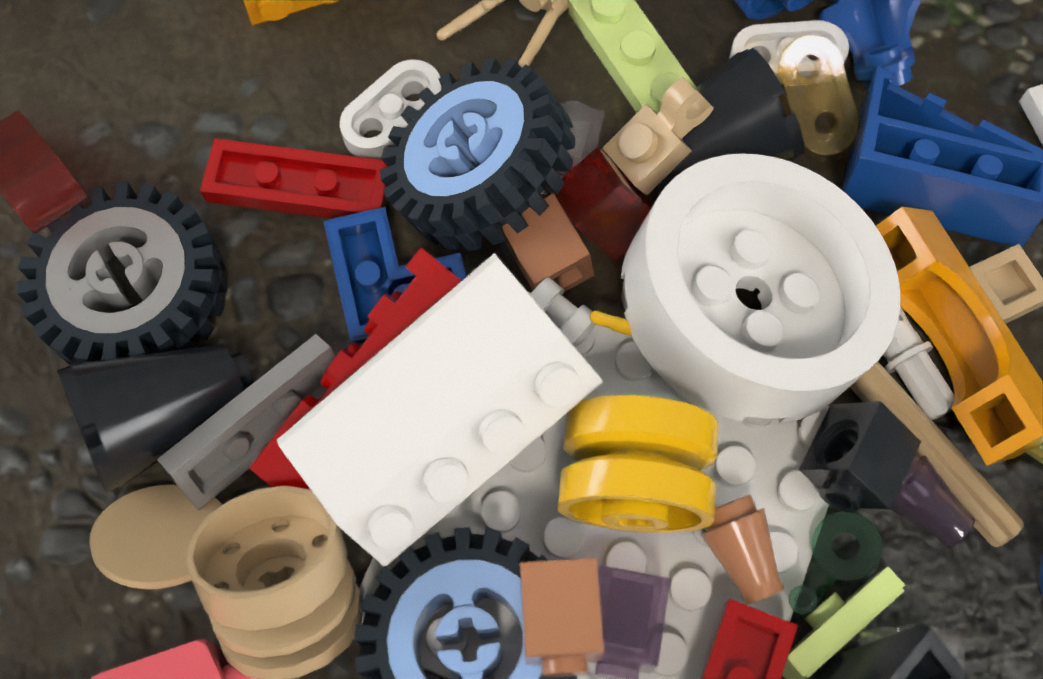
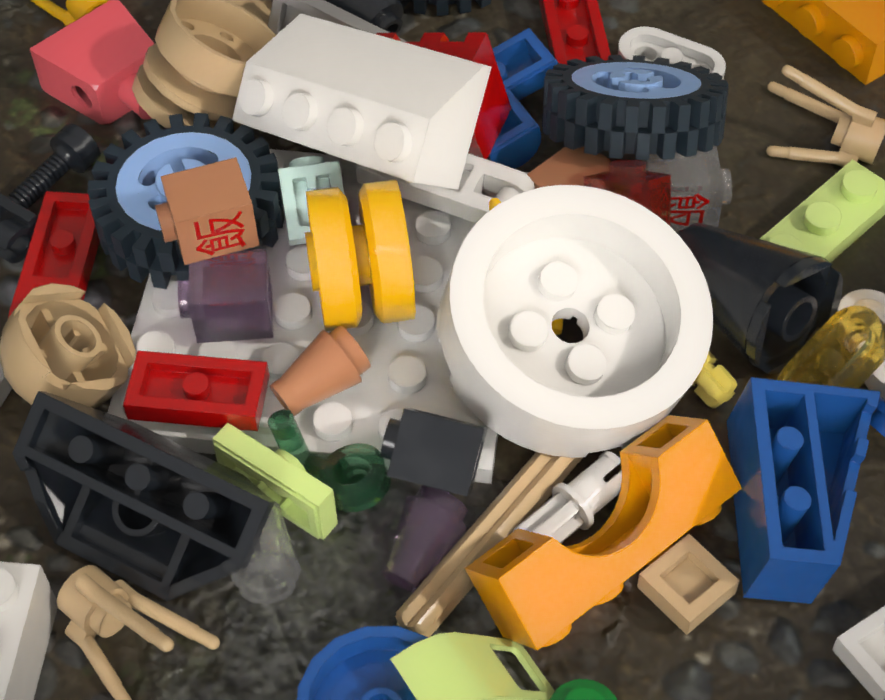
camera: 75 degrees right, 15 degrees down
tan plate [603,77,714,195] -> none
none -> light aqua bracket [278,156,345,246]

